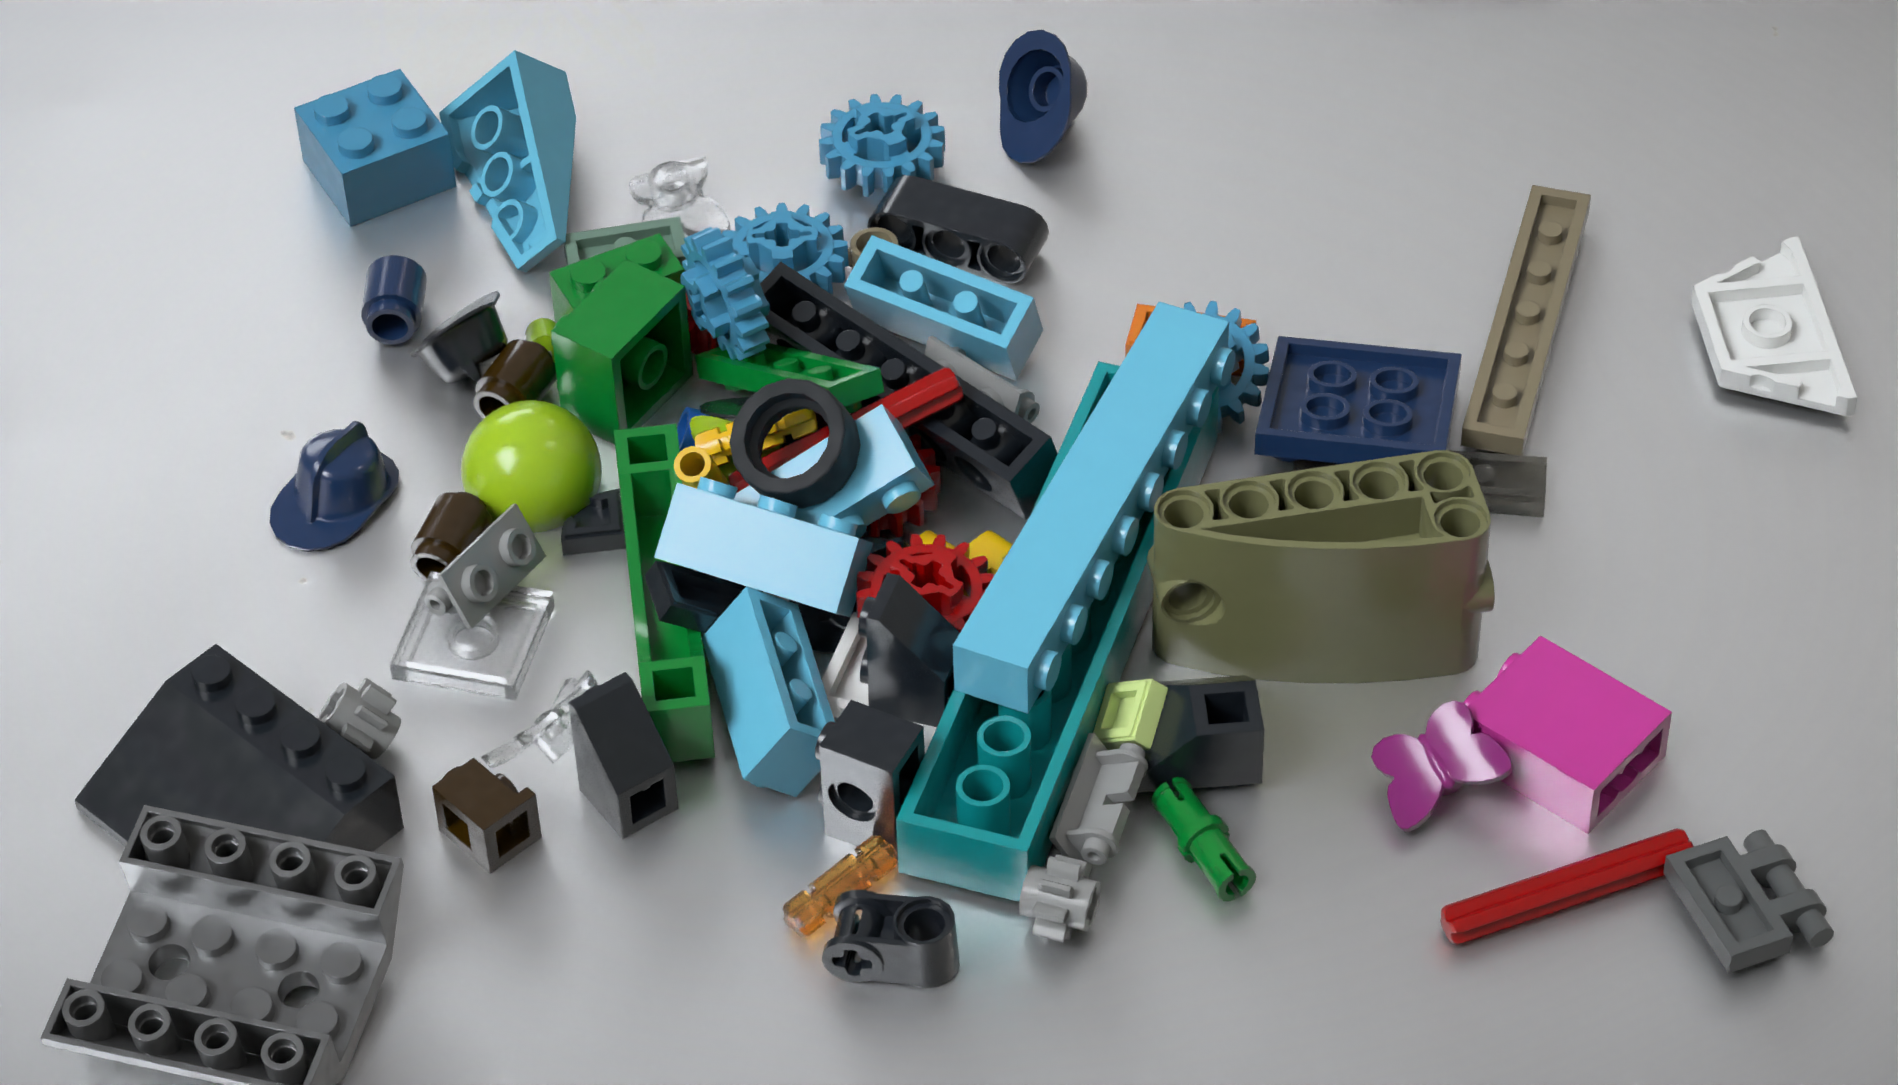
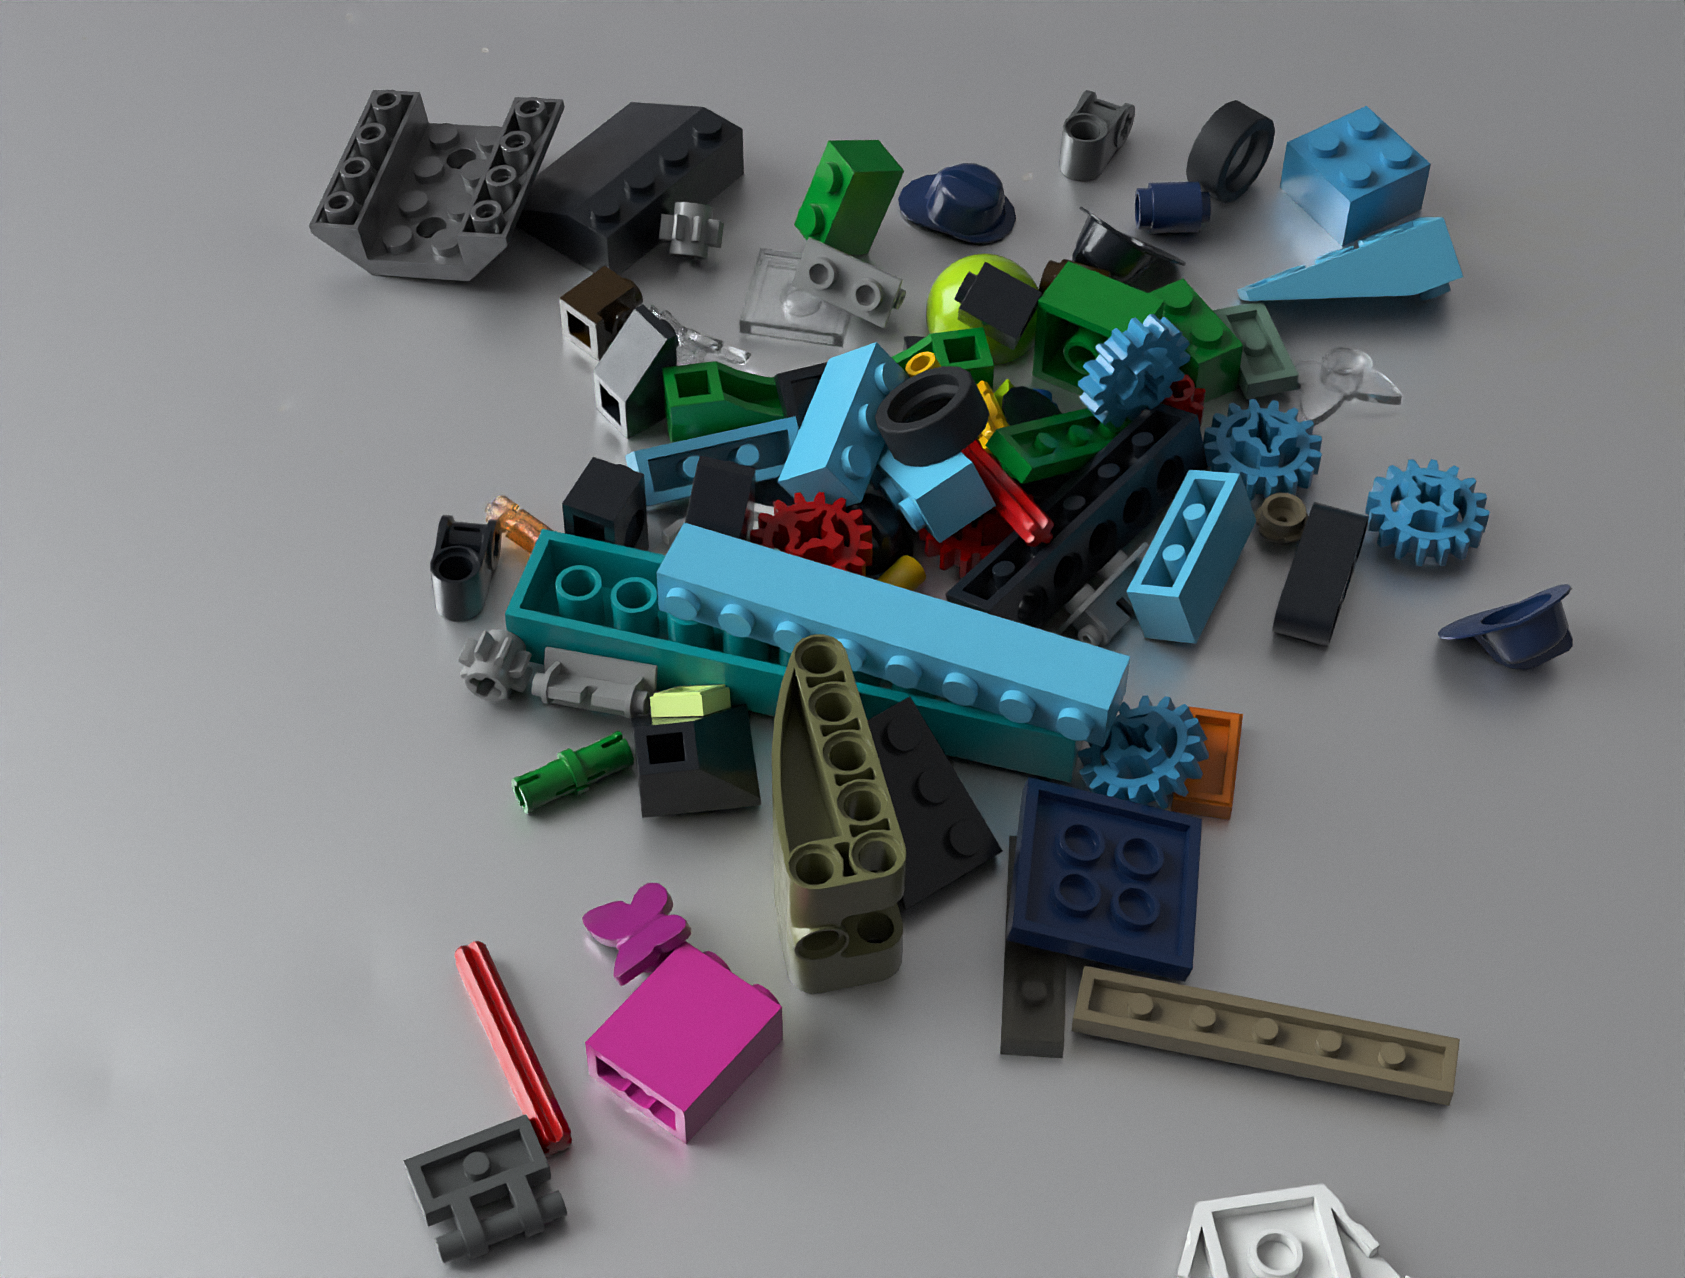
camera: 85 degrees right, 5 degrees up
dark brown brick [410,492,493,583] -> none
none -> green brick [794,140,904,255]
none -> black brick [954,262,1042,350]
none -> dark grey piece [1059,90,1135,181]
none -> black tyre [1186,100,1275,204]

